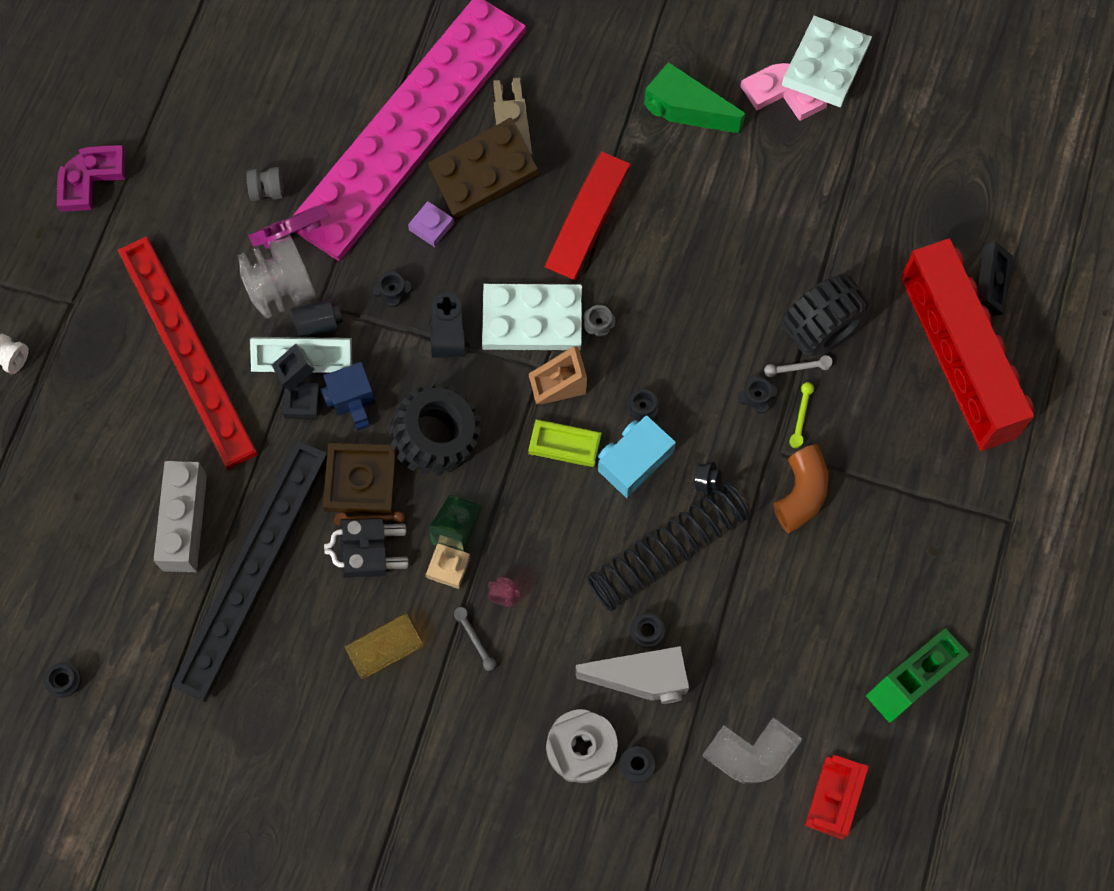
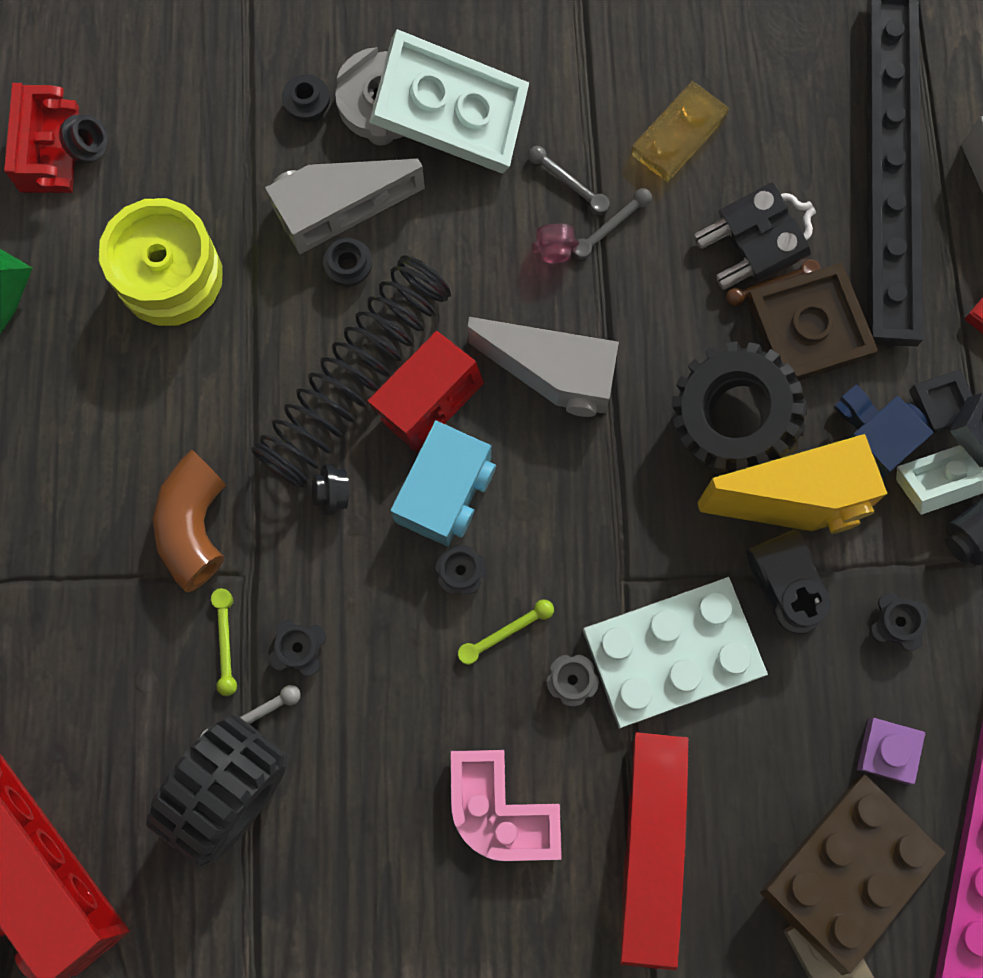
camera: 160 degrees right, 5 degrees up
tan tile [426,543,471,589] -> none
clear green slope [429,495,481,552] -> none
lime tile [528,419,601,467] -> none
medium nougat slope [529,346,587,405] -> none
clear plate [702,718,802,783] -> none
none -> black plate [59,115,108,163]
none -> neon yellow wheel [99,198,223,326]
none -> red hinge [368,331,484,453]
none -> light aqua plate [369,29,529,174]
none -> bright pink plate [451,750,561,861]
none -> lime hinge [458,599,554,665]
none -> light grey slope [468,317,619,417]
none -> dark grey hinge [573,188,652,260]
none -> yellow slope [697,434,887,534]

